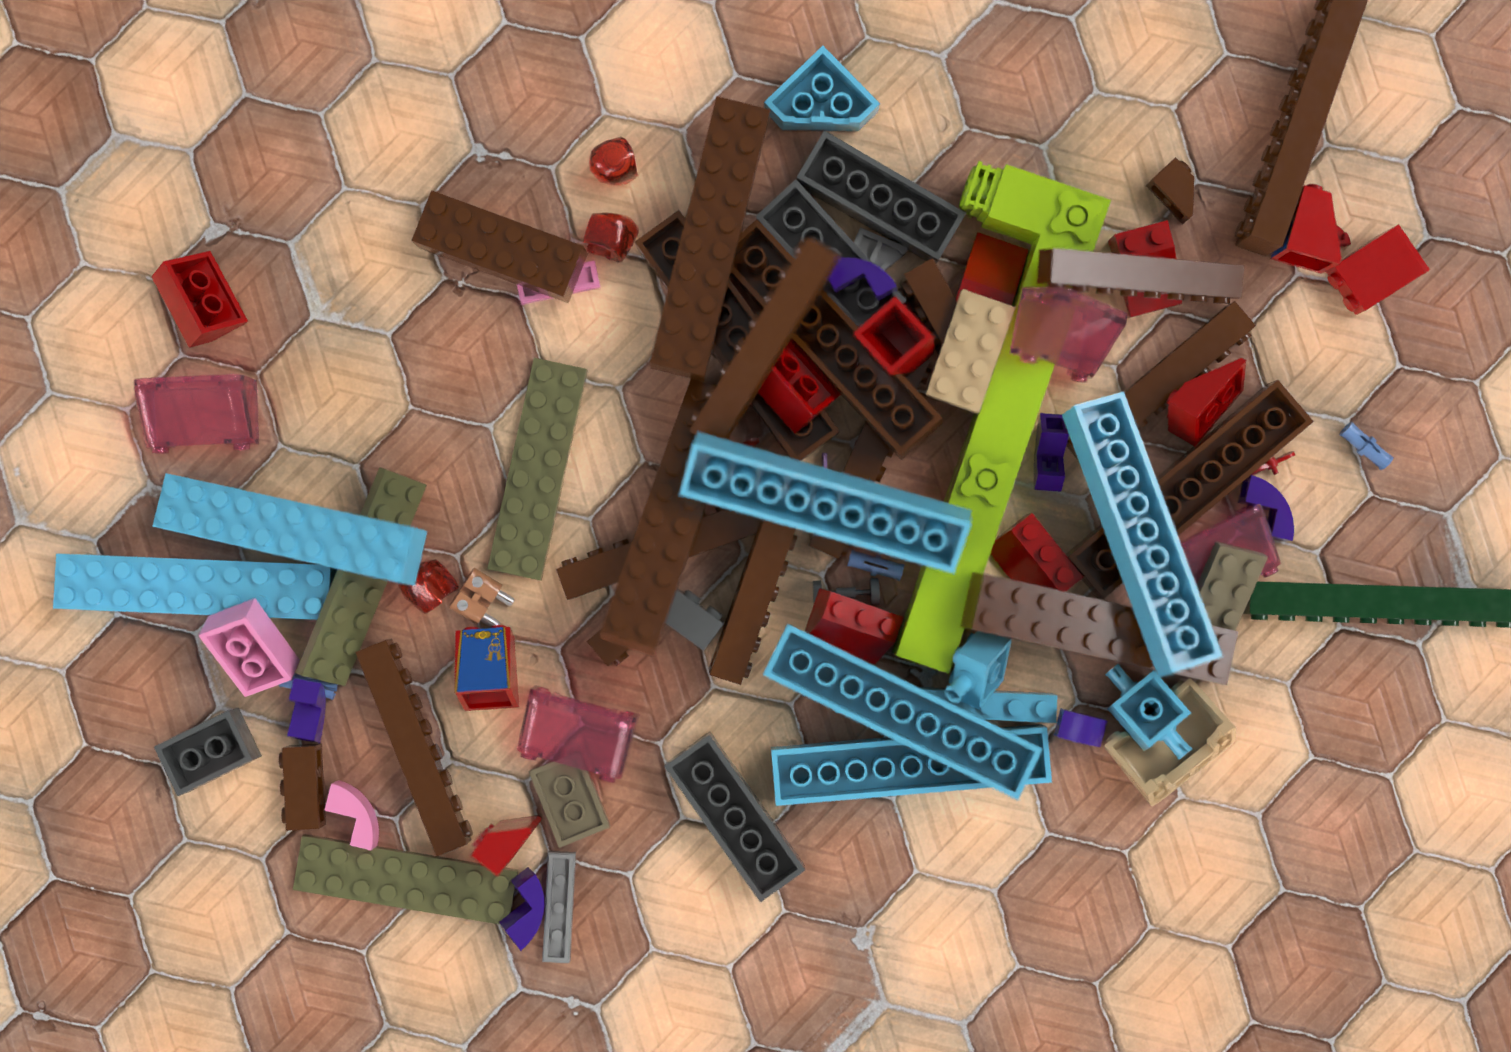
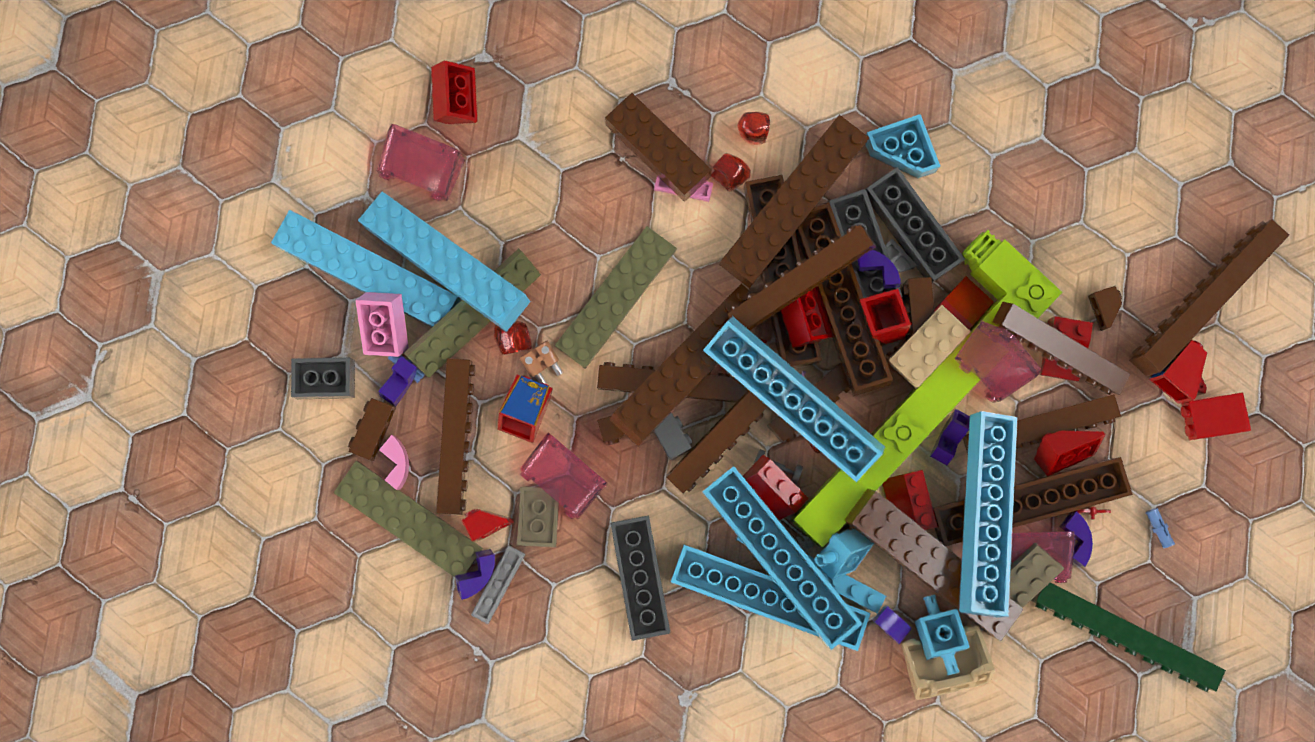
camera: 20 degrees right, 5 degrees down
medium blue pin [847,550,904,581] -> none

